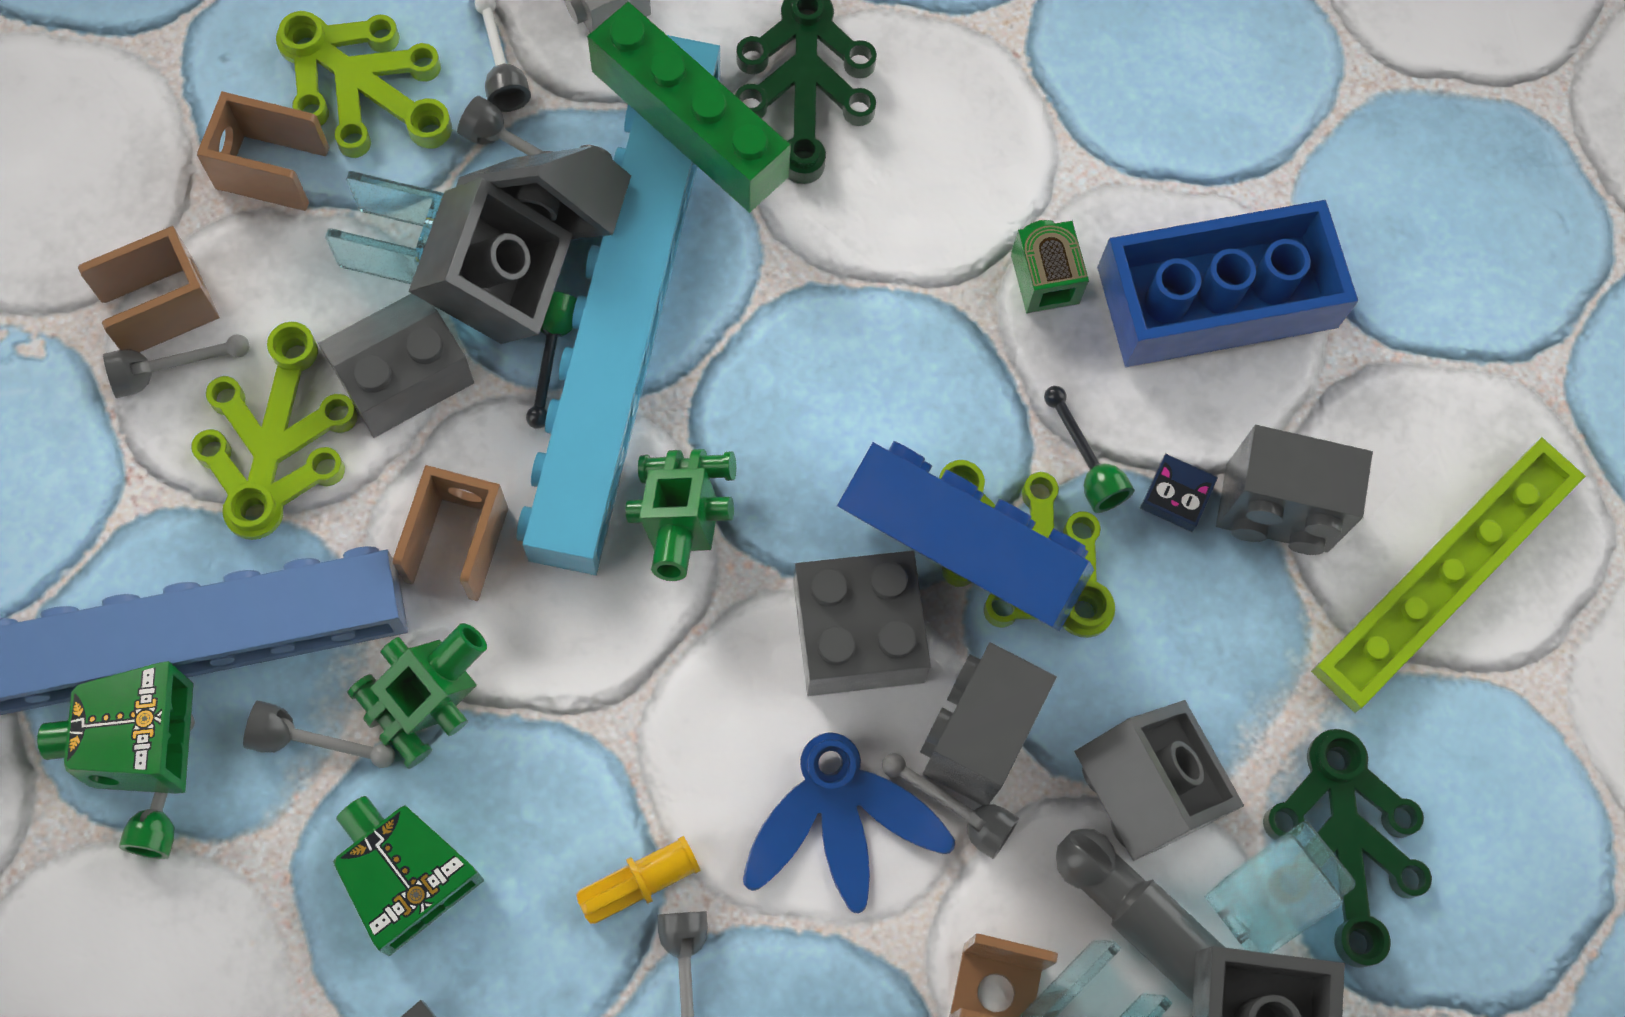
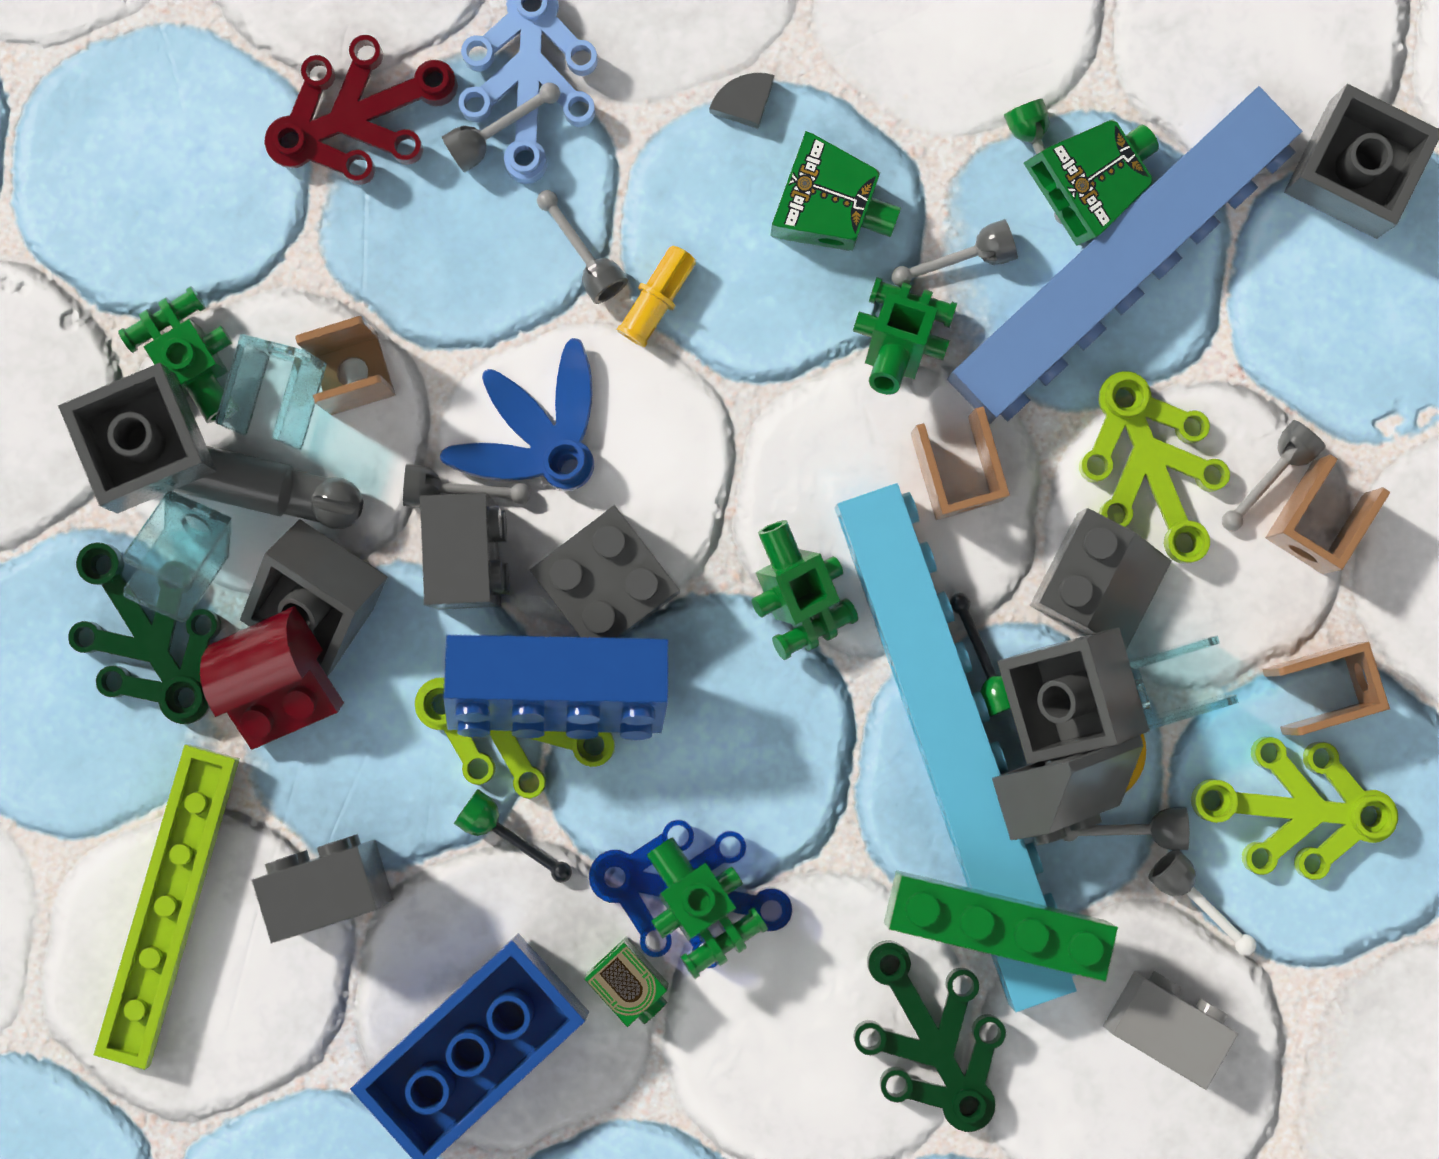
camera: 155 degrees right, 15 degrees up
tile [1140,453,1218,532] -> none
none -> dark red brick [200,606,344,750]
none -> clear blue plant [589,819,792,969]
none -> green piece [647,837,768,979]

